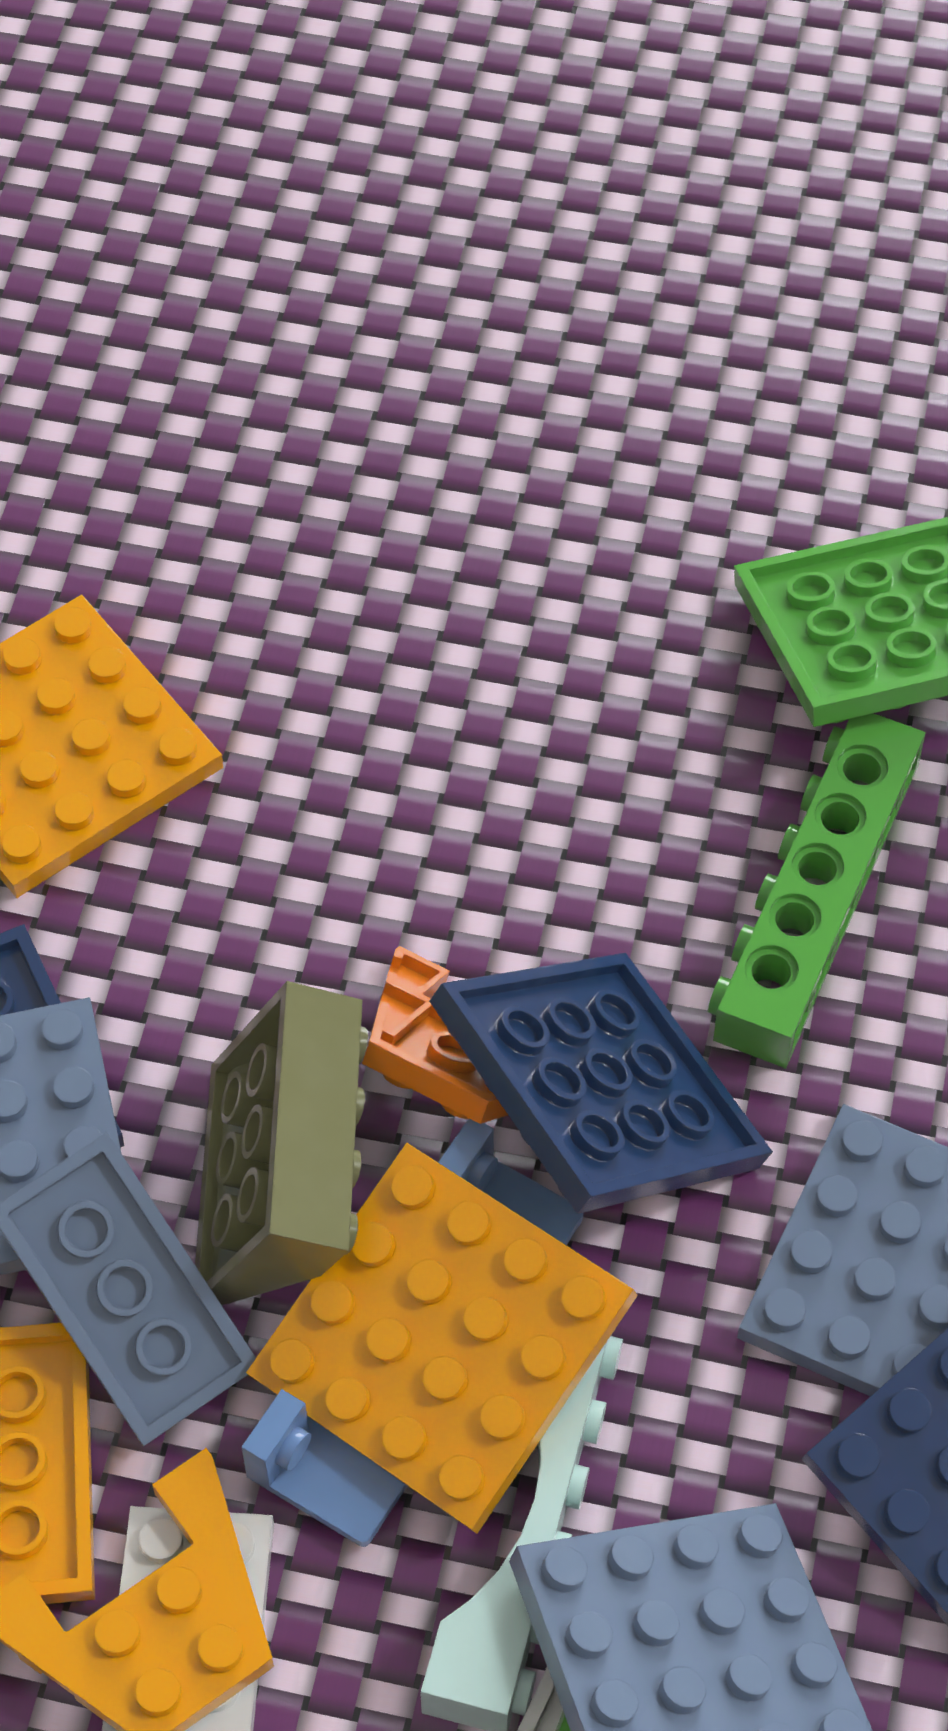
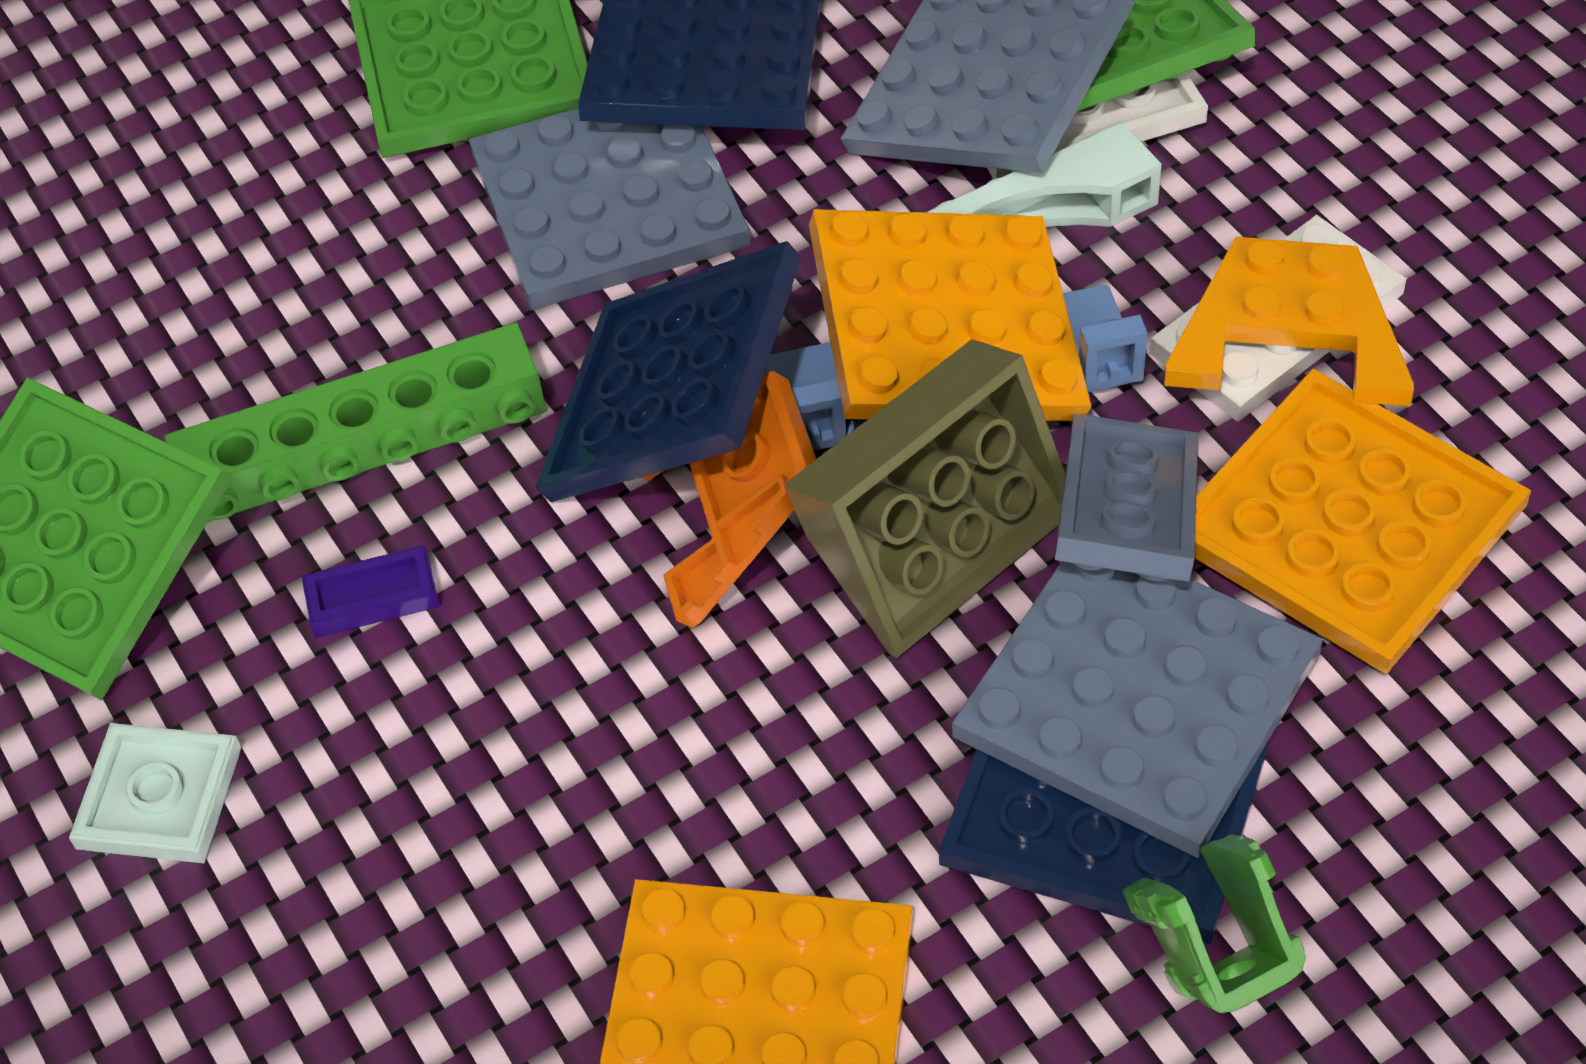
camera: 130 degrees left, 5 degrees down
none -> light aqua tile [69,723,241,864]
none -> dark purple tile [301,545,440,638]

